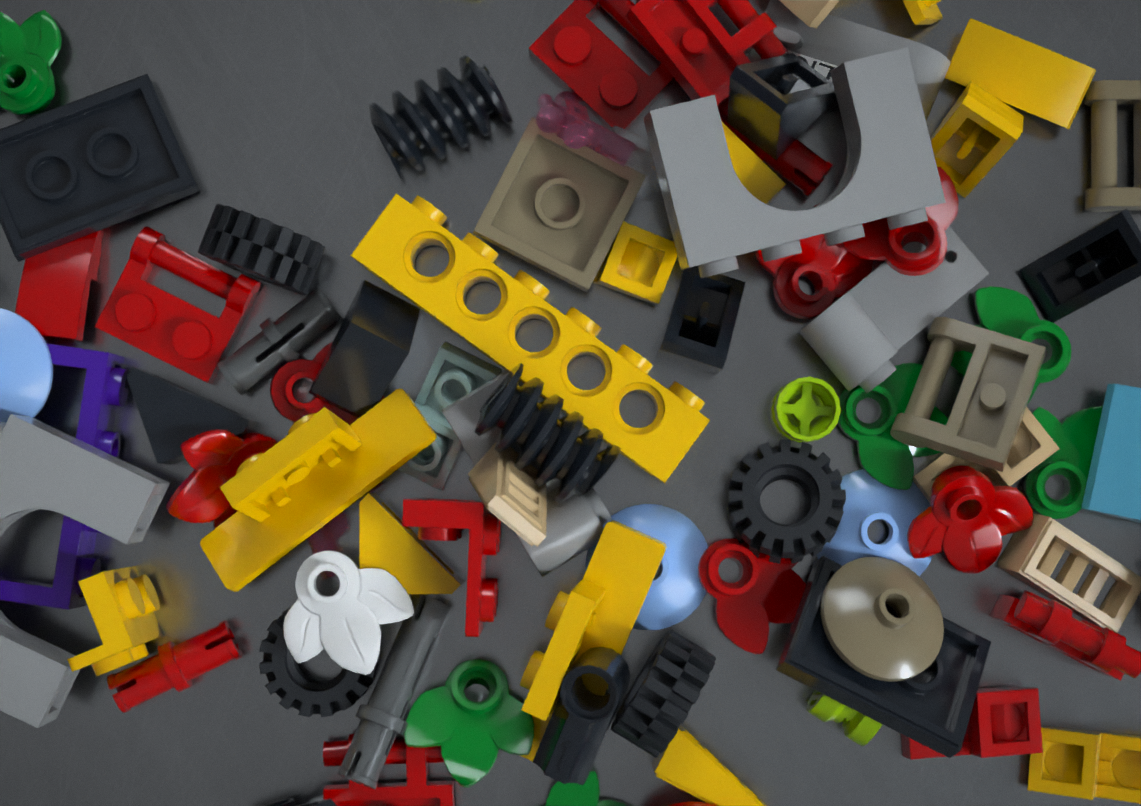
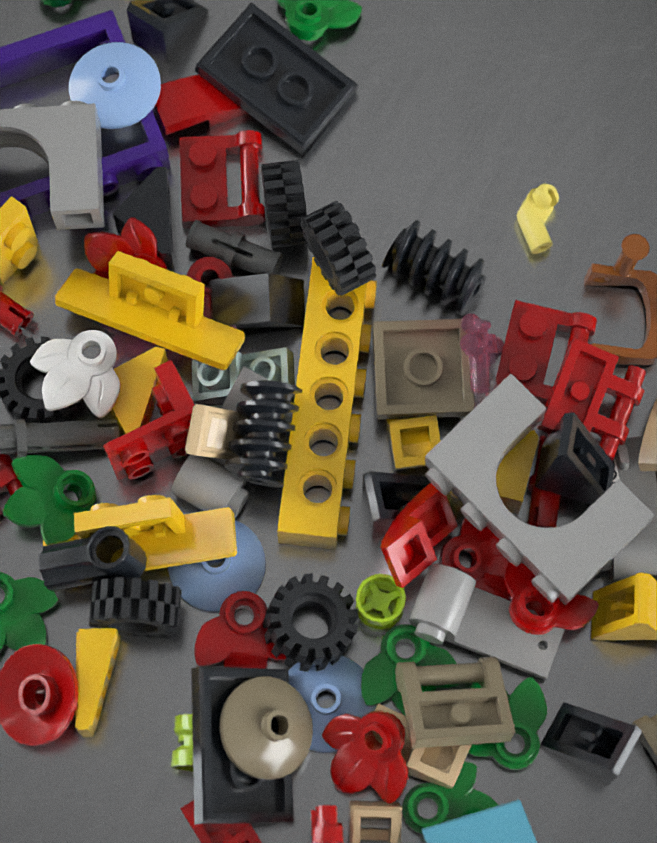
camera: 60 degrees right, 15 degrees down
none -> black tyre [300,201,376,296]
none -> red slope [380,483,458,588]

